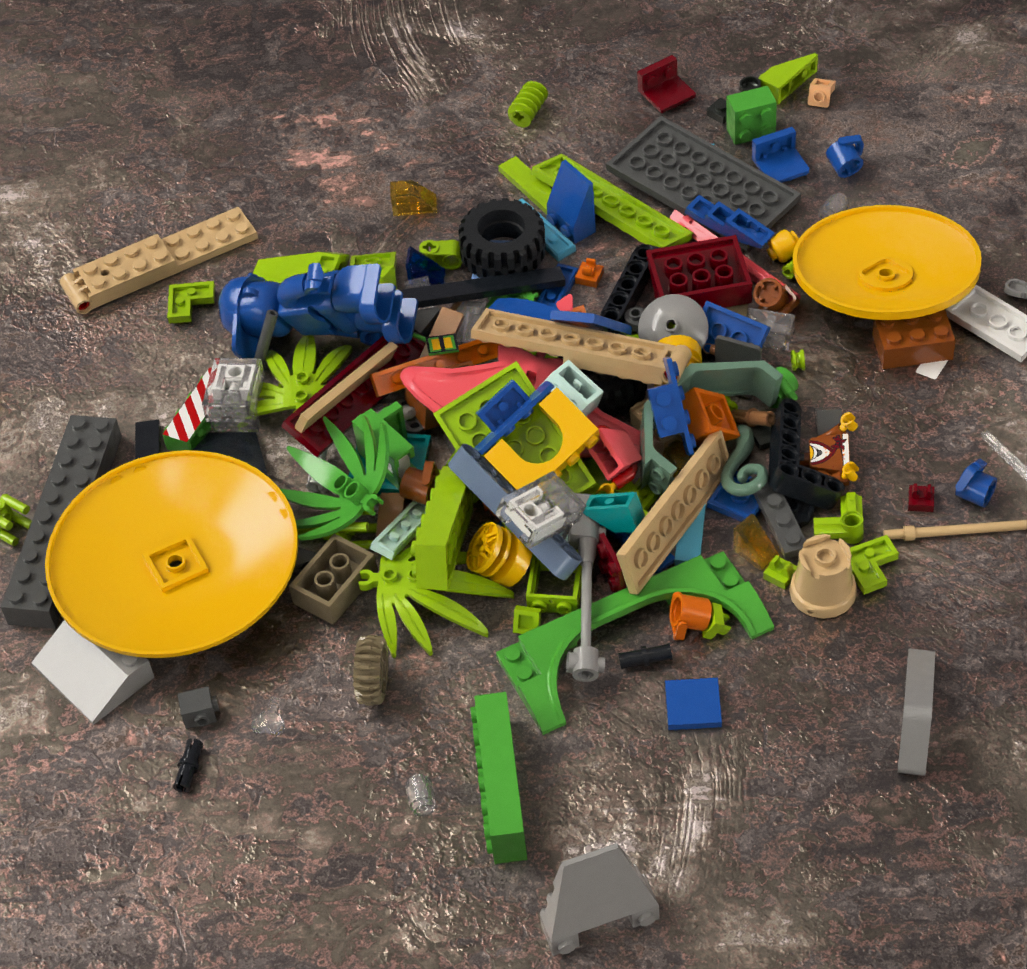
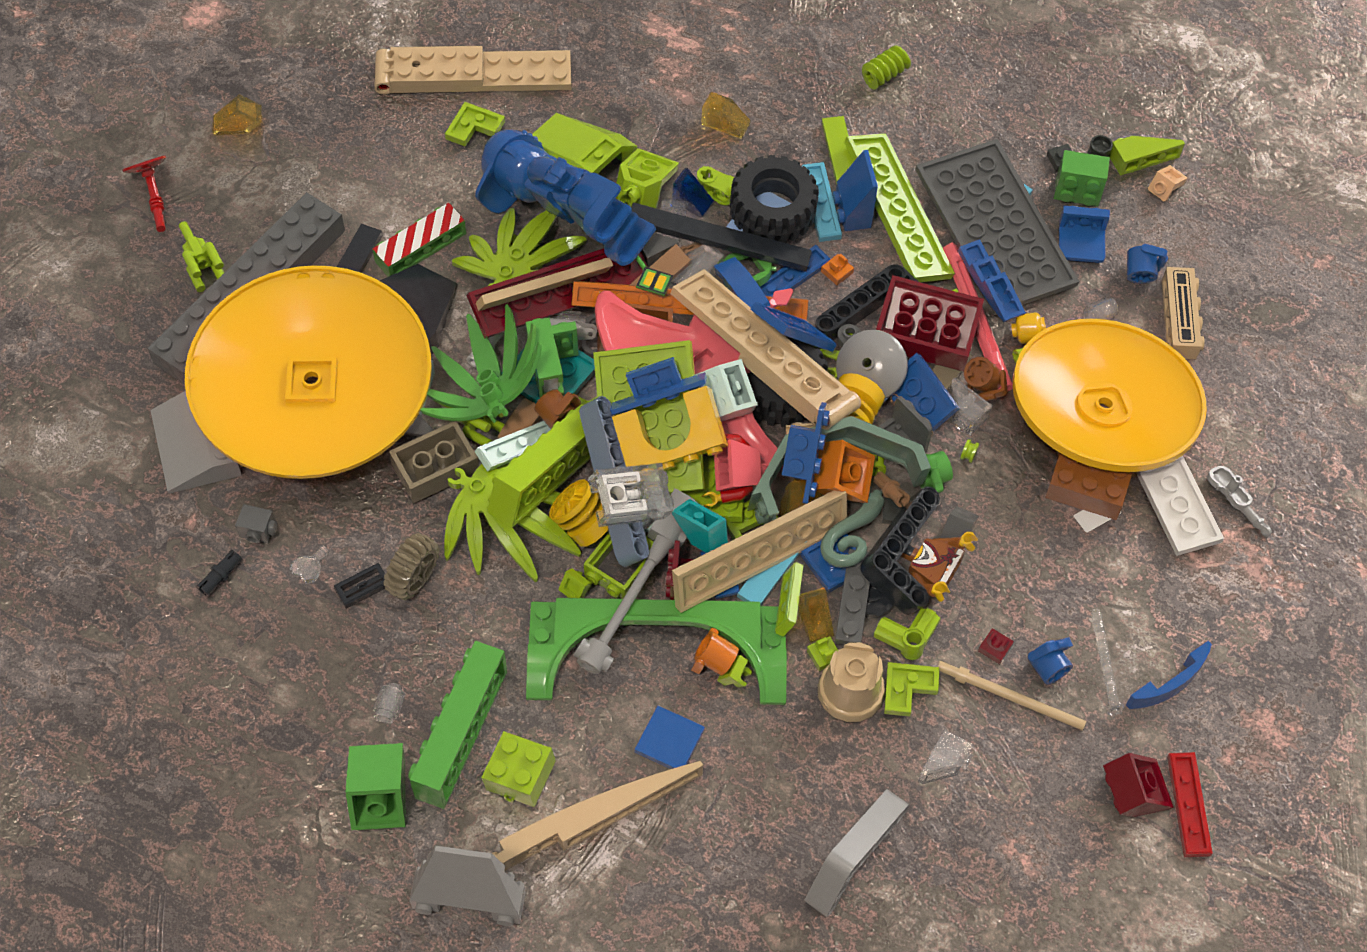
camera: 20 degrees right, 10 degrees up
clear brick [202,358,265,432] -> none
dark grey piece [252,310,278,374] -> none
black pin [618,643,673,669] -> none
dark red bracket [637,55,696,113] -> none
none -> black tile [334,562,385,609]
none -> bright green slope [345,743,406,830]
none -> lime brick [481,731,556,807]
none -> tan slope [492,761,703,871]
none -> lime tile [775,562,803,636]
none -> clear slope [918,730,973,785]
none -> tan brick [1161,267,1204,359]

